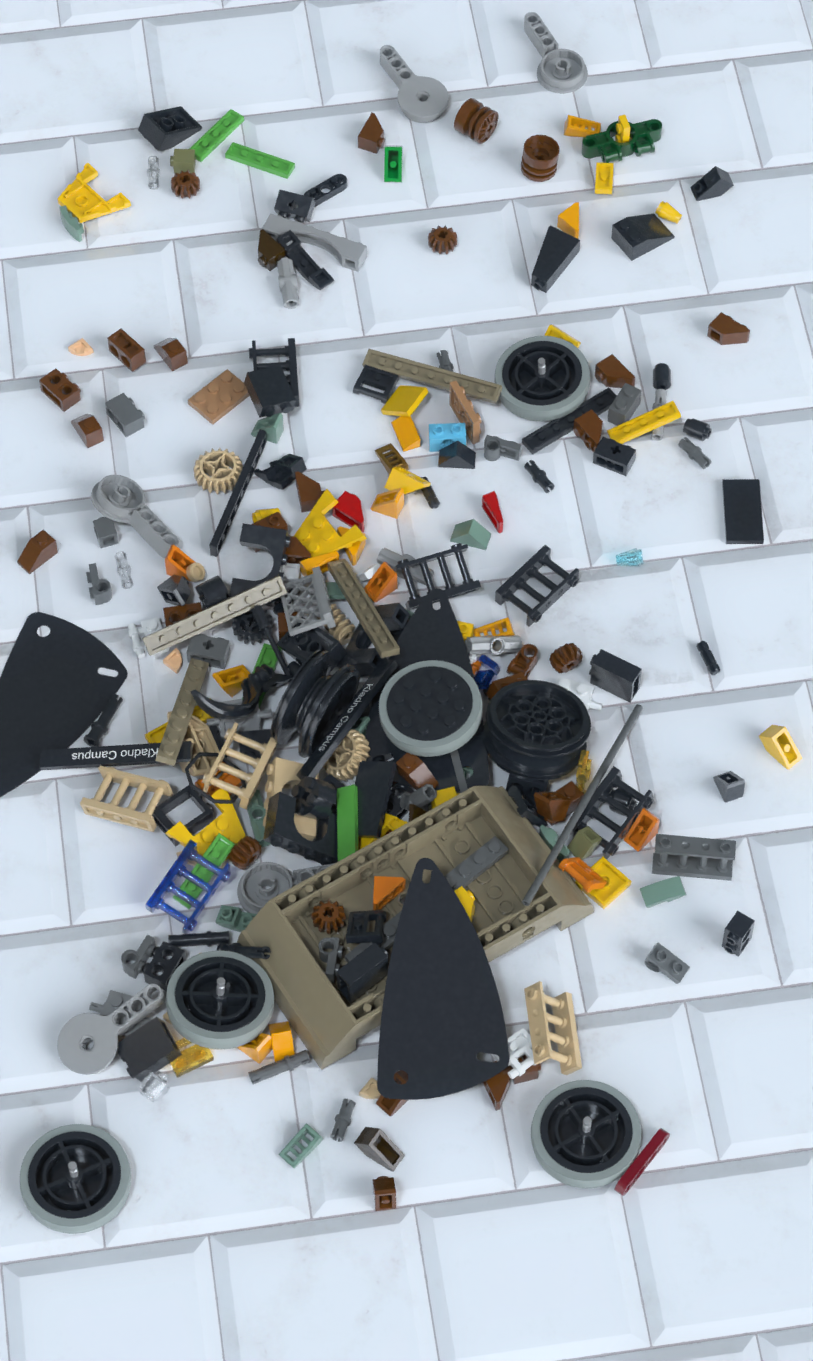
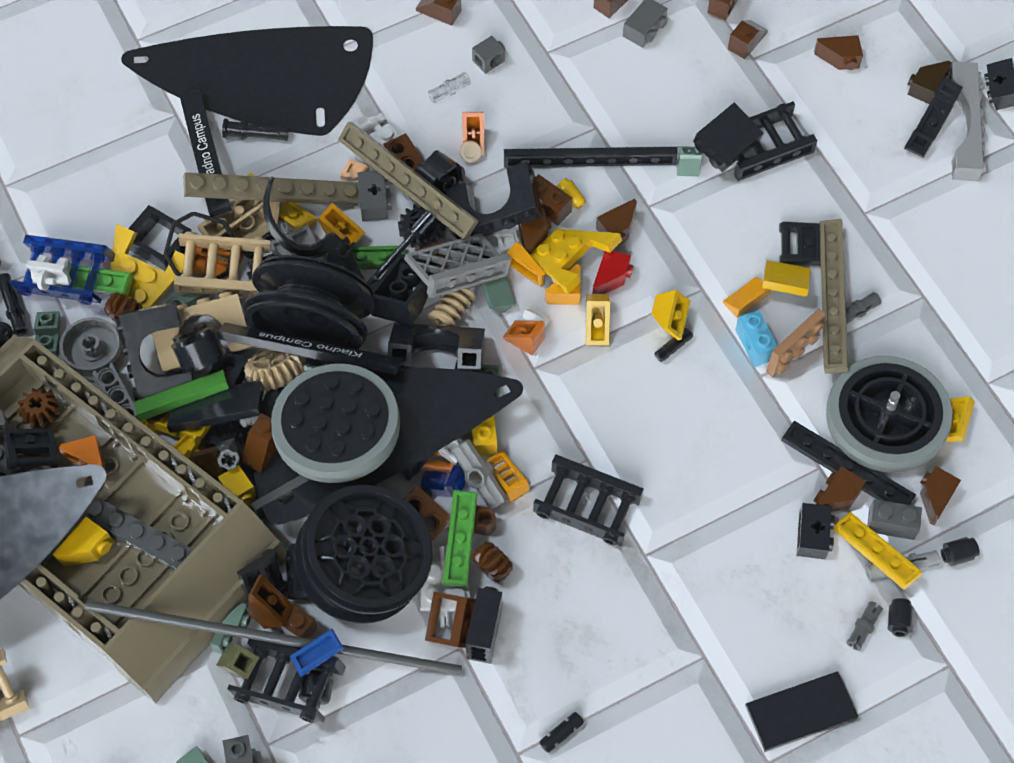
camera: 70 degrees right, 5 degrees up
tan fence [80,766,173,832] -> none
dark grey plate [86,563,112,605] -> none
light grey beam [91,475,179,558] -> none
black slope [157,574,191,606] -> none
medium nougat plate [188,369,250,425] -> none
tan gear [193,447,243,495] -> none
black slope [254,454,306,490] -> none
light grey piece [277,257,299,309] -> none
dark tan plate [328,559,400,658] -> none
light orange slope [370,488,404,519] -> none
pearl gold slope [375,443,408,475] -> none
light grey piece [377,548,434,585] -> none
black fence [394,543,481,611] -> none
black slope [438,441,476,469] -> none
sand green slope [450,519,491,550] -> none
red slope [482,491,503,533] -> none
dark grey plate [484,435,522,461] -> none
black pin [524,460,554,493] -> none
orange plate [558,857,607,893] -> none
yellow tile [575,857,632,909] -> none
clear yellow plate [576,750,592,794] -> none
clear light blue cone [616,548,644,566] -> none
orange slope [624,808,660,852] -> none
none -> white hips [26,255,72,290]
none -> blue tile [289,629,344,677]
none -> reddish brown tile [425,591,475,648]
none -> bright green tile [443,490,478,588]
none -> yellow slope [586,294,610,345]
none -> reddish brown slope [814,35,863,70]

